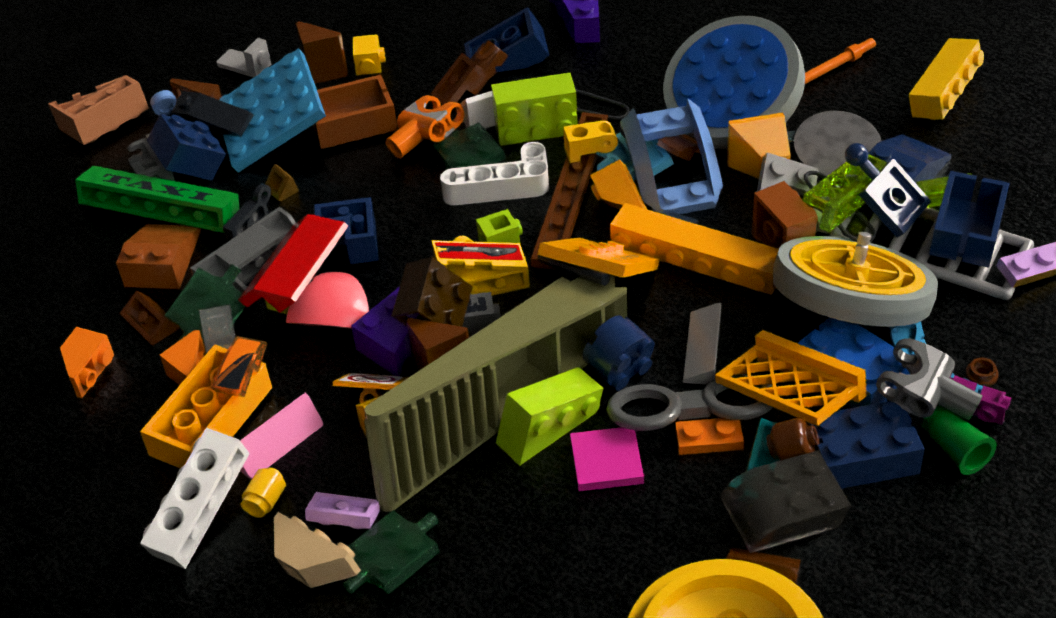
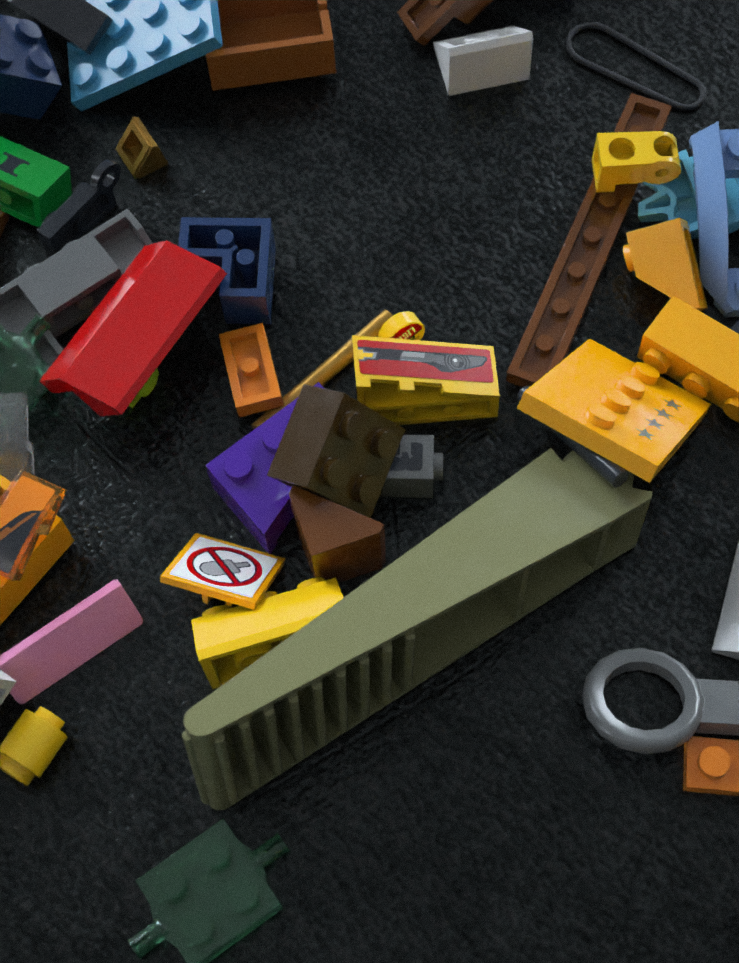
camera: 10 degrees right, 20 degrees up
tan slope [274,512,361,588] -> none
coral brick [286,272,369,330] -> none
lavender plate [305,492,380,529] -> none
orange connector [385,95,464,158] -> none
clear green plate [432,122,506,169] -> none
white beam [440,142,549,205] -> none
lime brick [476,209,523,243] -> none
lime piece [491,73,578,146] -> none
lime wedge [496,367,603,465] -> none
dark pink tile [570,427,644,491] -> none
dark blue brick [583,315,655,391] -> none
none -> orange plate [219,323,284,418]

